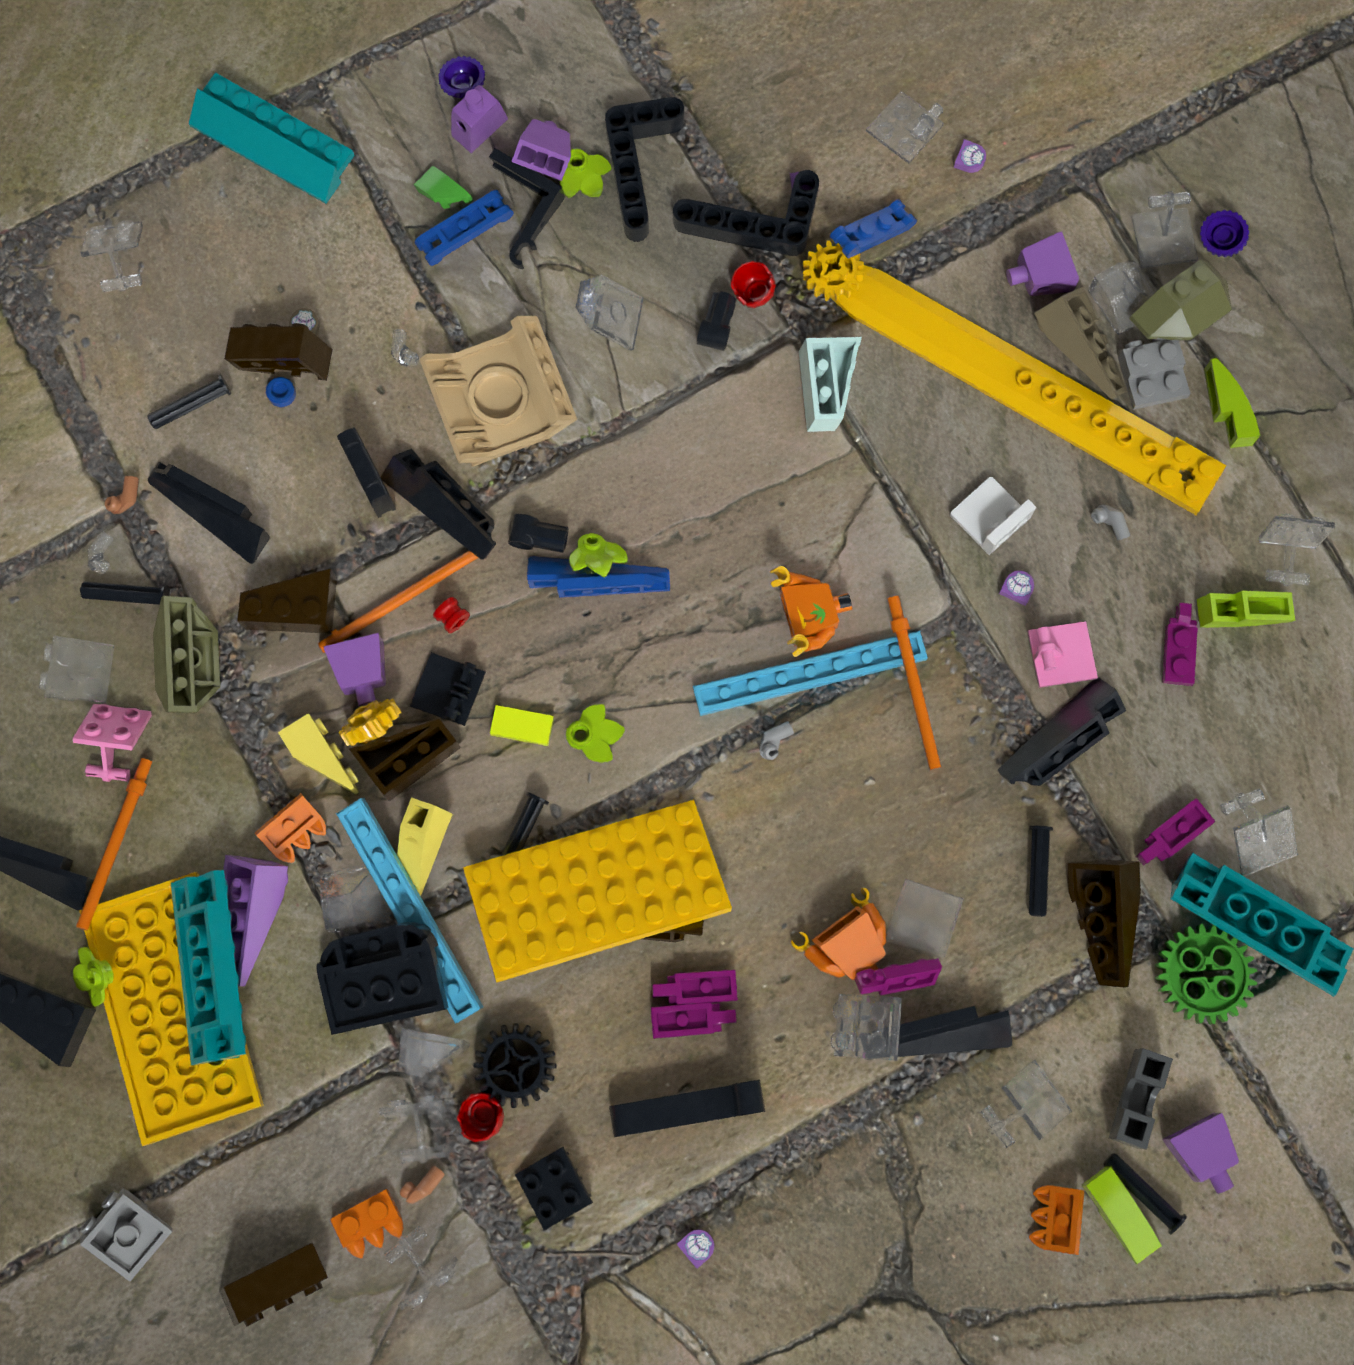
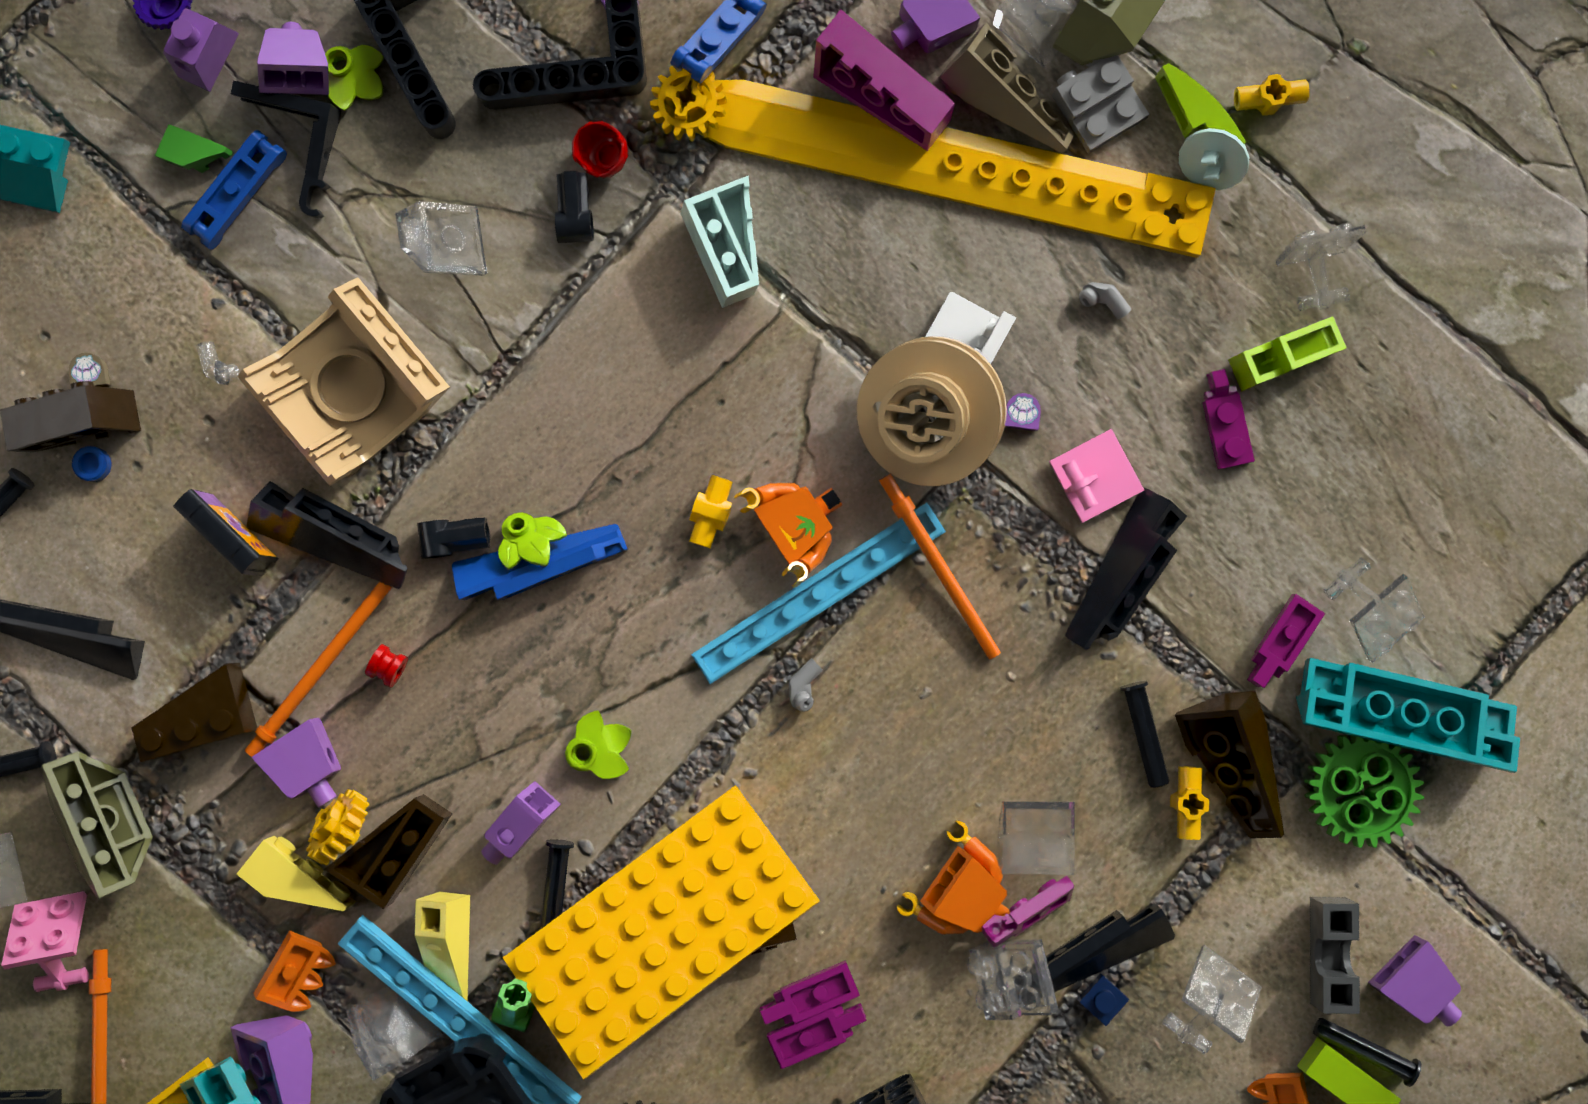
camera: 20 degrees left, 10 degrees up
black hinge [410,652,486,726] -> none
neon yellow tile [490,705,554,746] -> none
none -> medium lavender torso [481,781,561,865]
none -> bright green piece [491,979,535,1033]
none -> yellow axle [689,475,733,549]
none -> magenta wedge [813,9,955,151]
none -> tan wheel [857,336,1007,486]
none -> dark blue plate [1077,973,1130,1026]
none -> yellow axle [1170,766,1209,840]
none -> light aqua piece [1179,128,1250,191]
none -> yellow axle [1233,74,1309,116]

